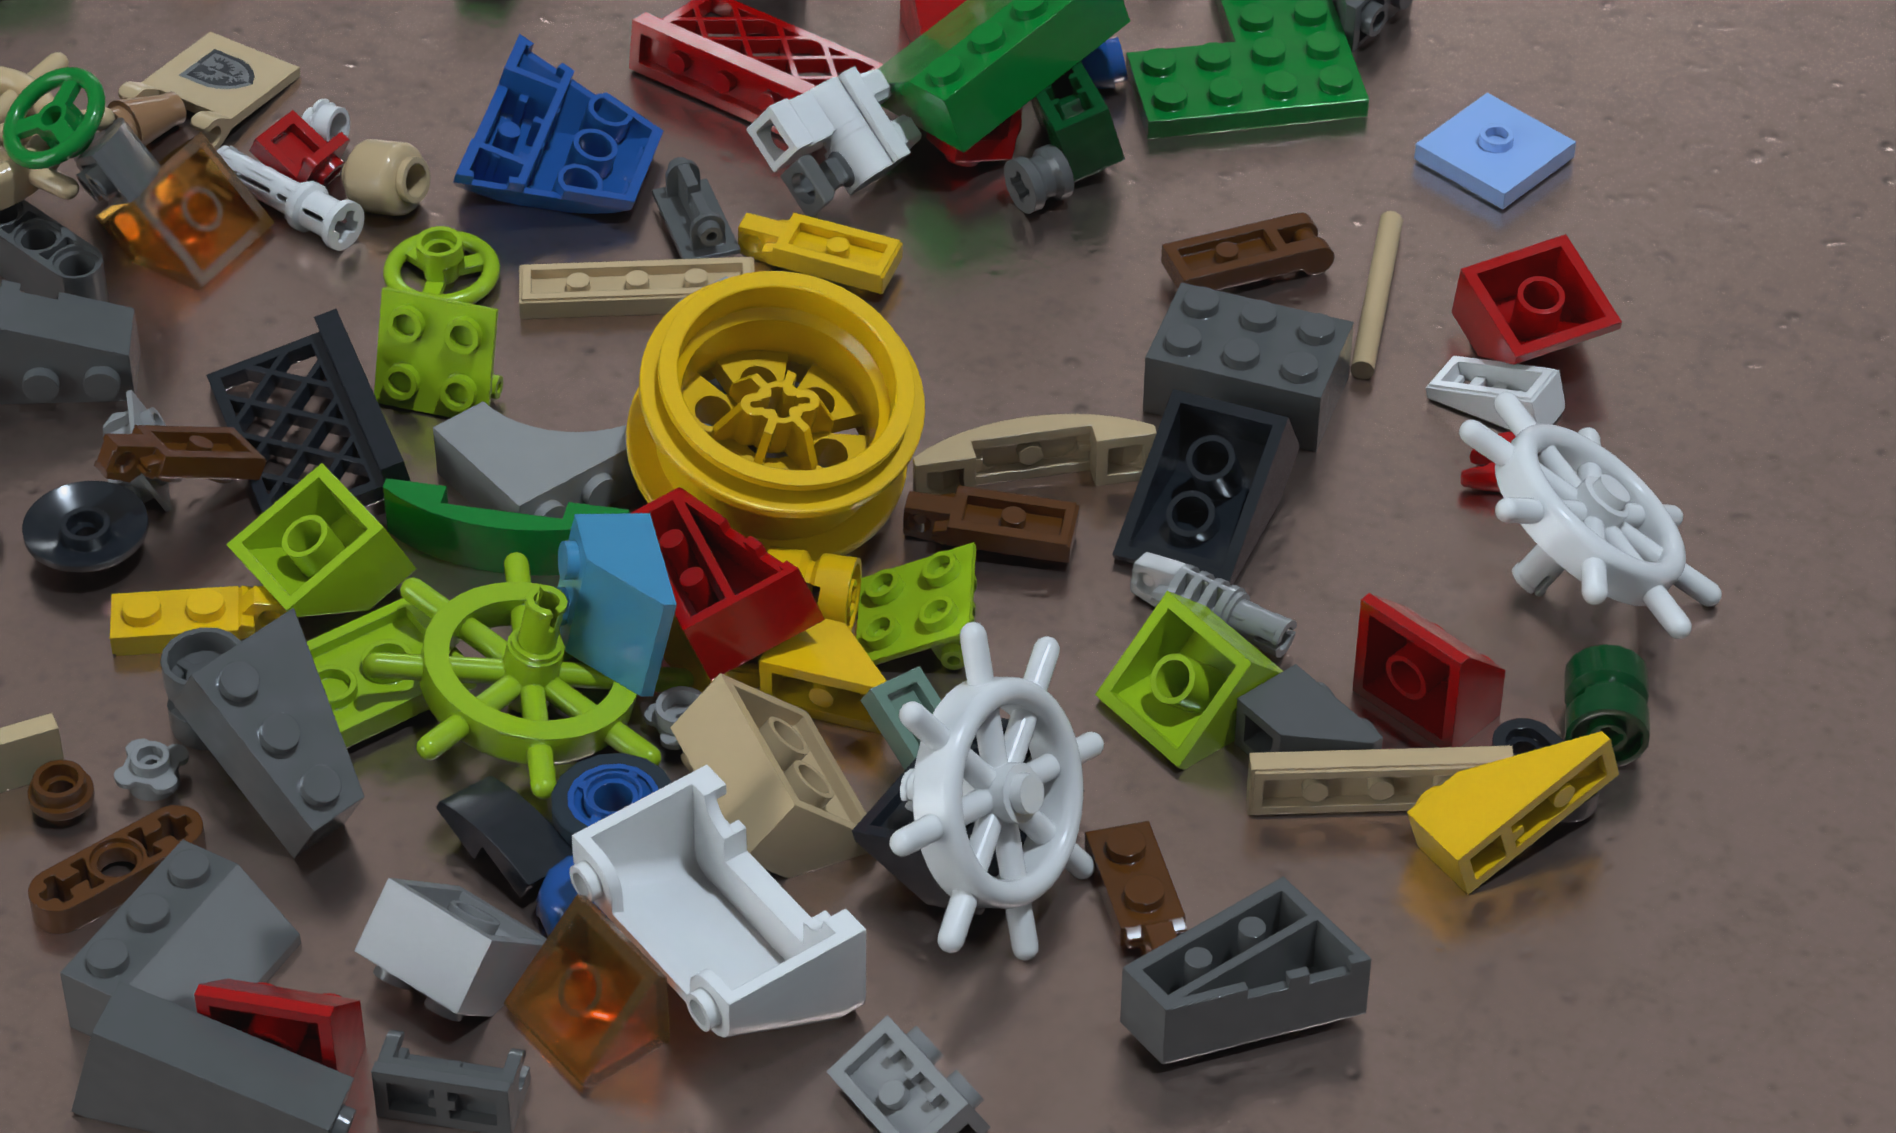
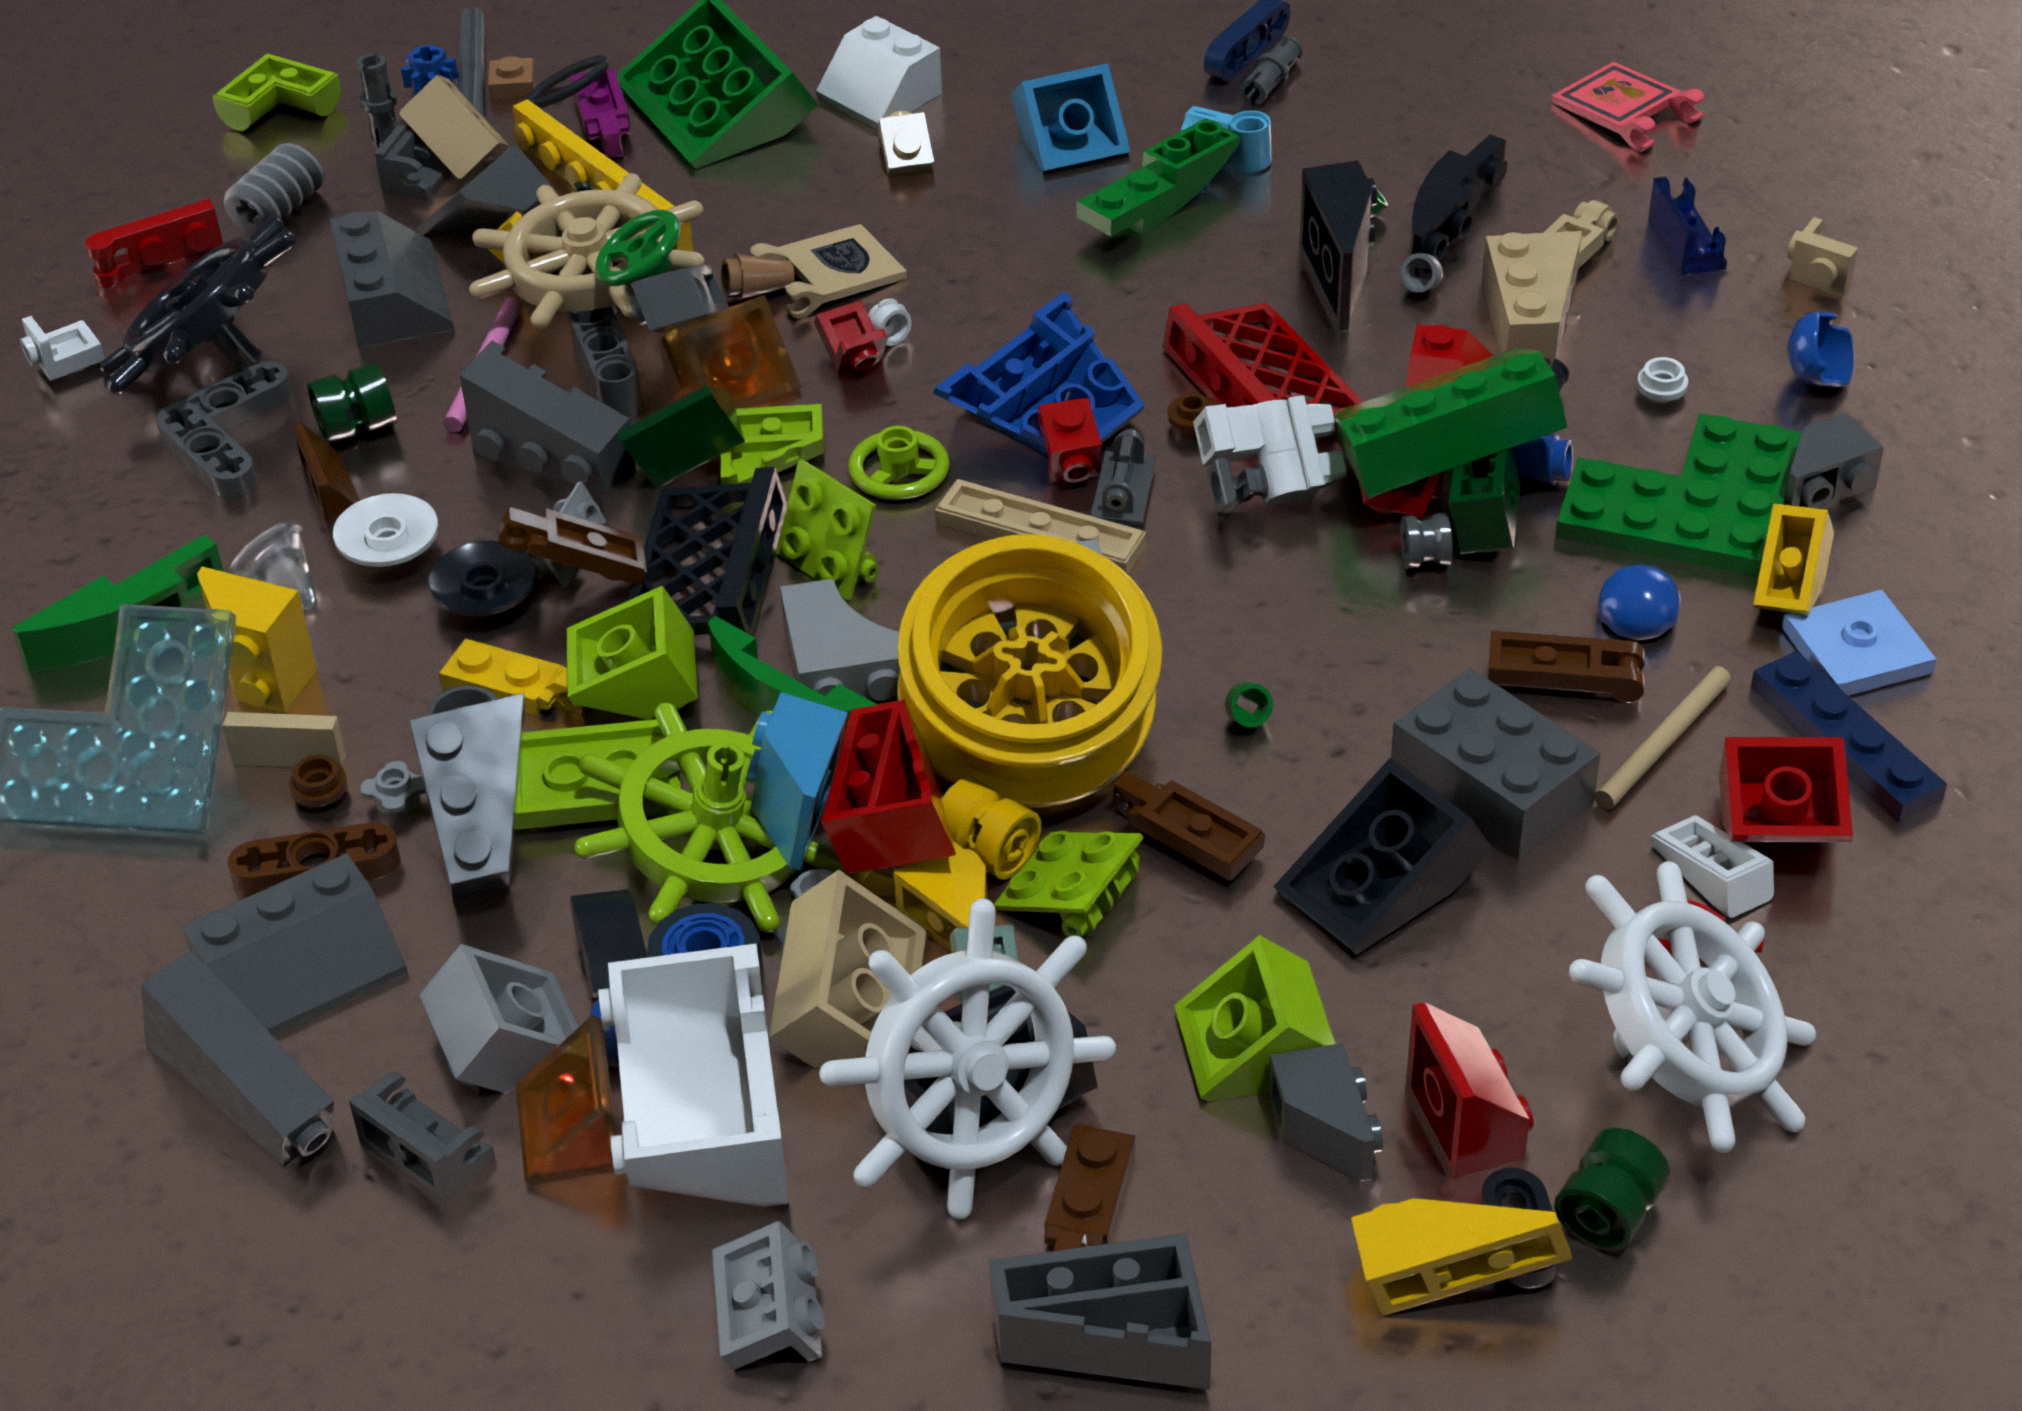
camera: 30 degrees right, 0 degrees up
red slope [194,978,366,1078] -> none
white pin [210,145,365,251] -> none
tan head [341,139,430,216] -> none
yellow hinge [738,212,903,294] -> none
tan slope [913,414,1157,495] -> none
light grey hinge [1130,552,1297,658] -> none
tan tile [1246,746,1514,815] -> none
none -> dark green slope [617,385,745,489]
none -> lime wing [721,404,824,485]
none -> red bracket [1038,398,1102,484]
none -> reddish brown plate [1167,393,1216,439]
none -> green hinge [1224,682,1273,728]
none -> blue hair [1598,564,1681,641]
none -> dark blue plate [1751,650,1947,821]
none -> yellow slope [1753,504,1834,615]

